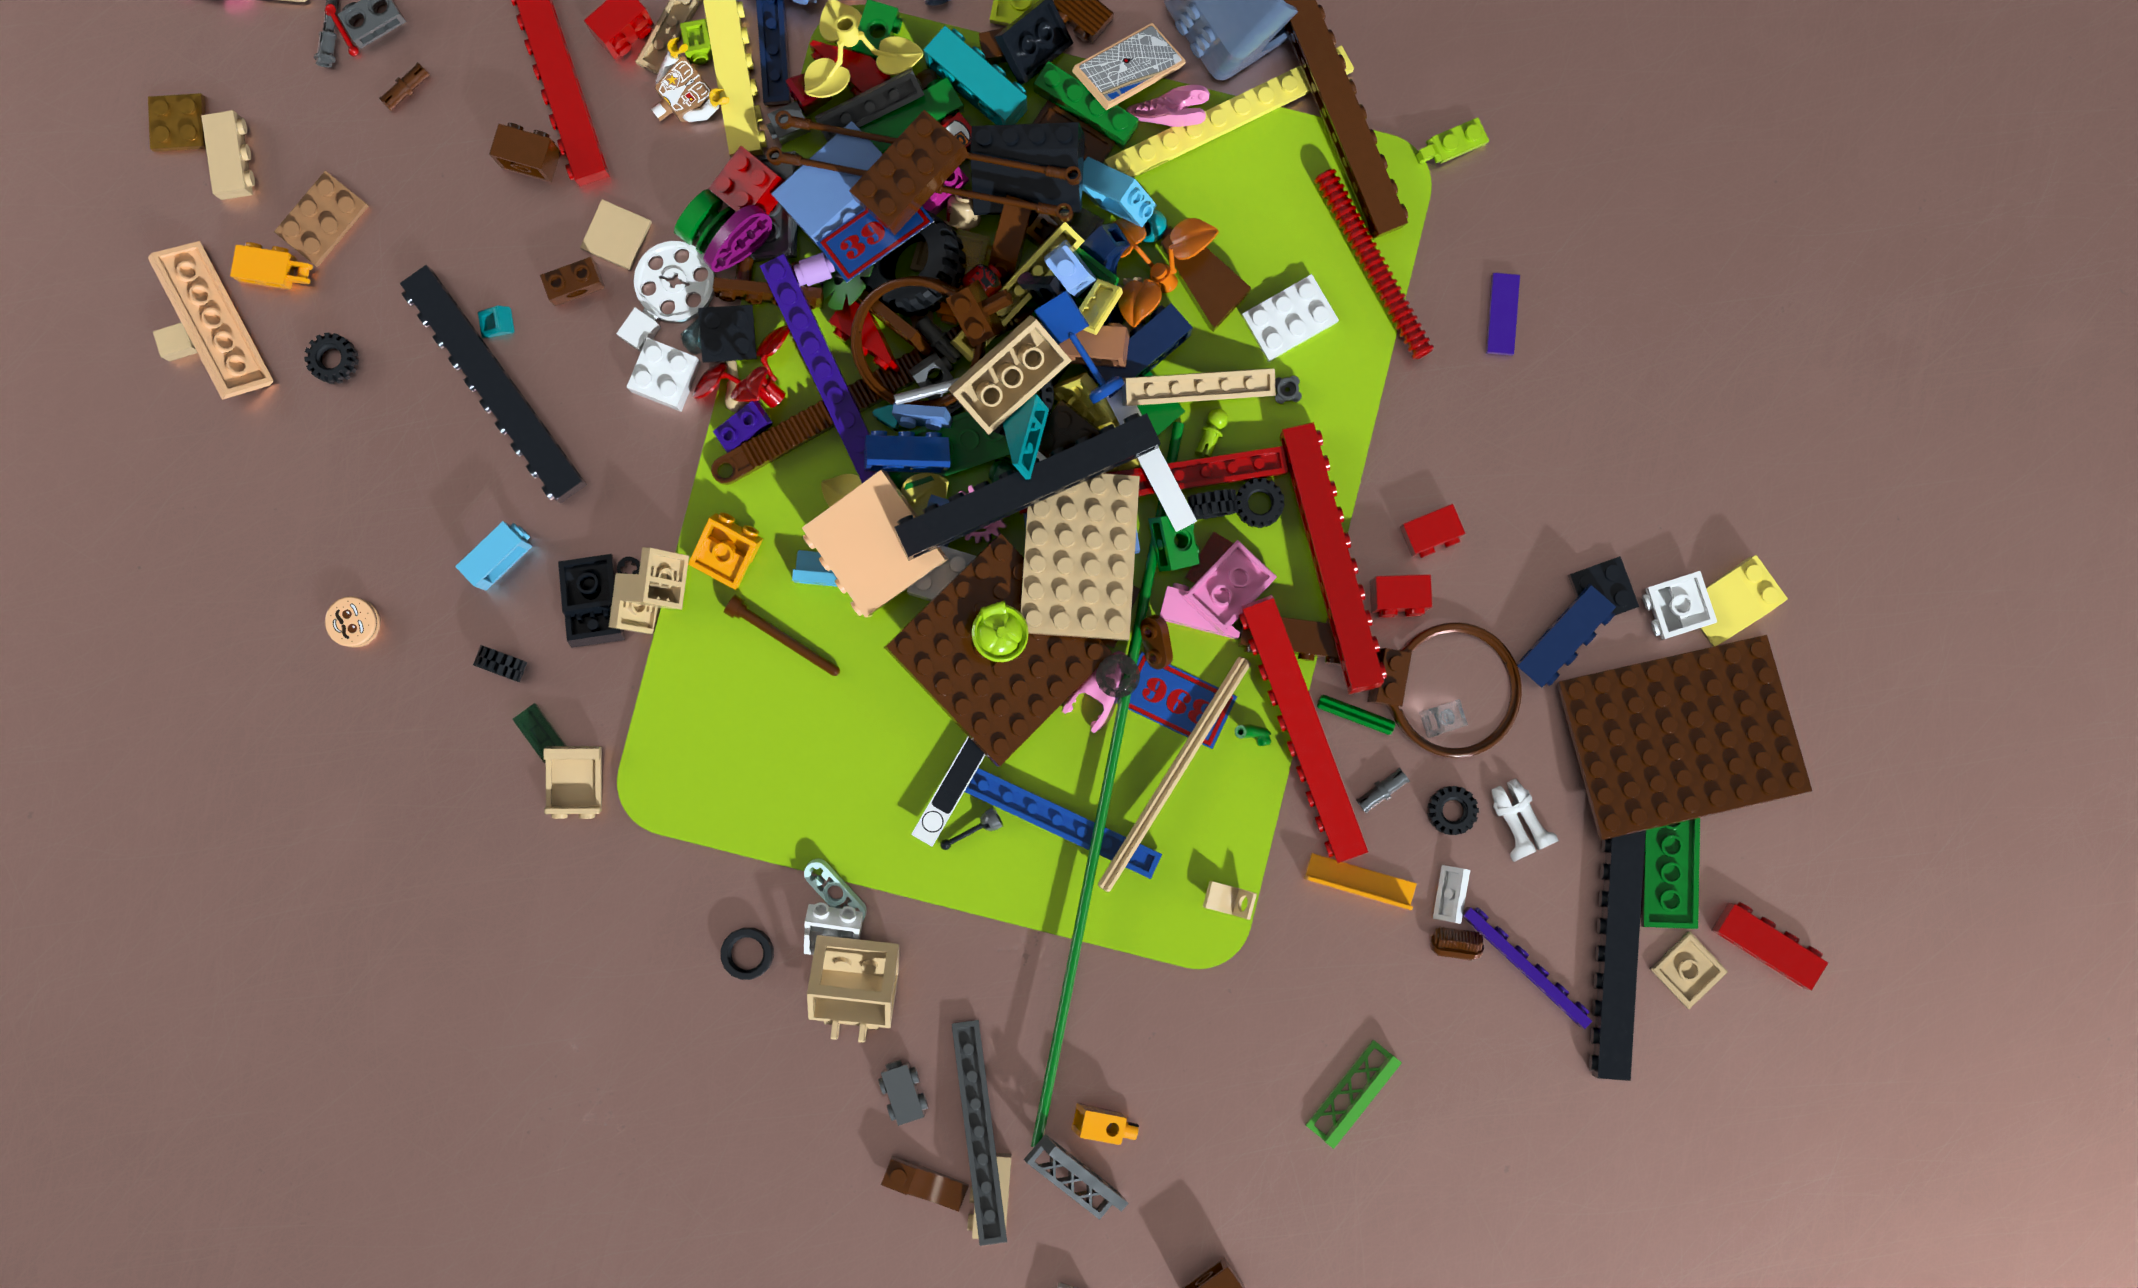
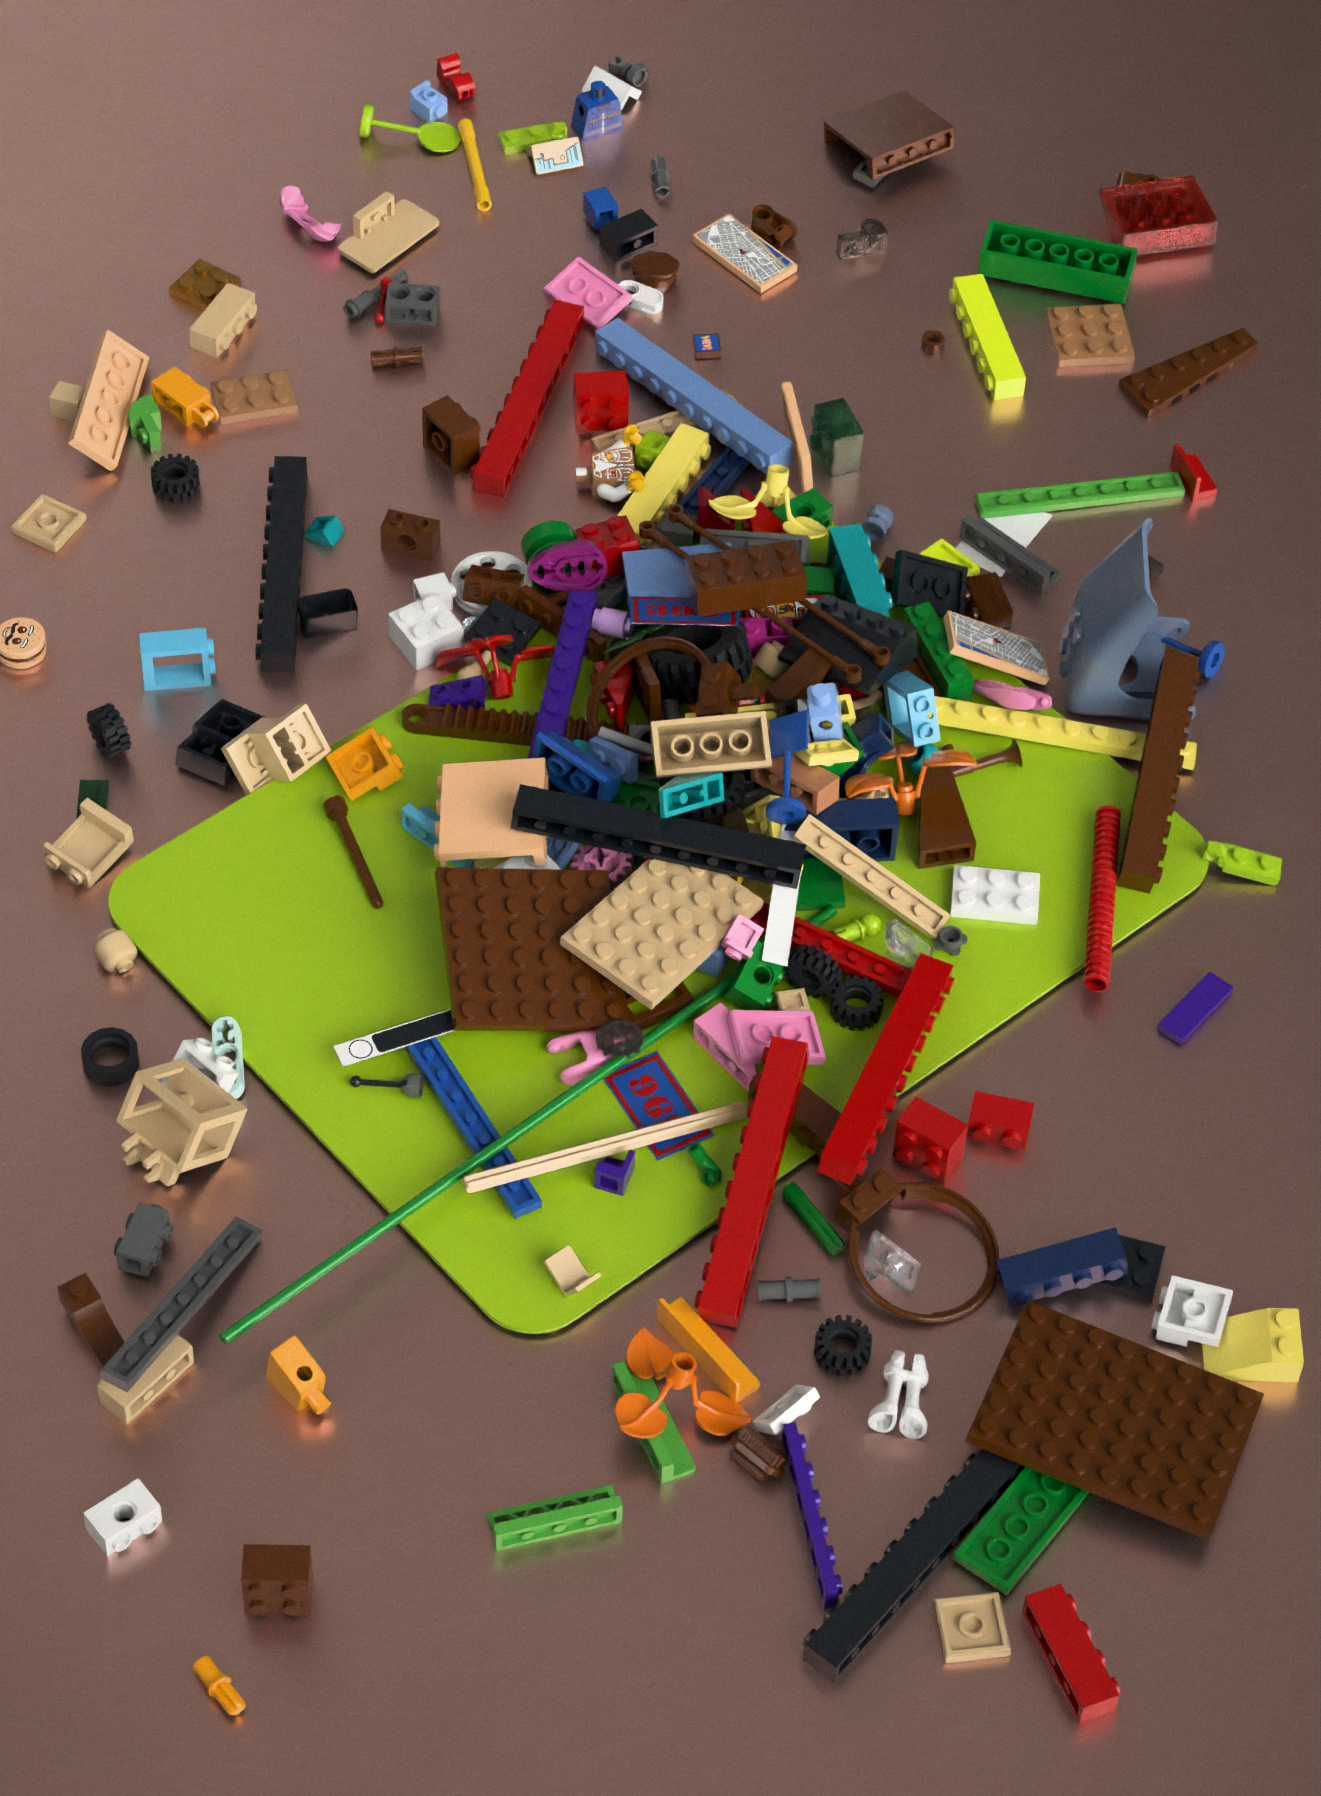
camera: 35 degrees right, 35 degrees down
tan tile [580,199,652,270] -> none
lime piece [972,601,1028,662] -> none
dark grey fence [1024,1134,1128,1219] -> none
reddish brown plate [1140,614,1173,670] -> none
none -> tan tile [10,494,87,553]
none -> tan head [94,928,138,973]
none -> bright green brick [129,394,162,453]
none -> black piece [298,588,358,639]
none -> reddish brown bracket [462,564,525,609]
none -> dark purple panel [594,1150,635,1196]
none -> bright green panel [611,1361,696,1484]
none -> orange plant [614,1327,753,1438]
none -> bright pink bracket [720,914,764,961]
none -> tan tile [775,988,811,1011]
none -> clear slope [885,919,933,970]
none -> reddish brown piece [941,739,1023,778]

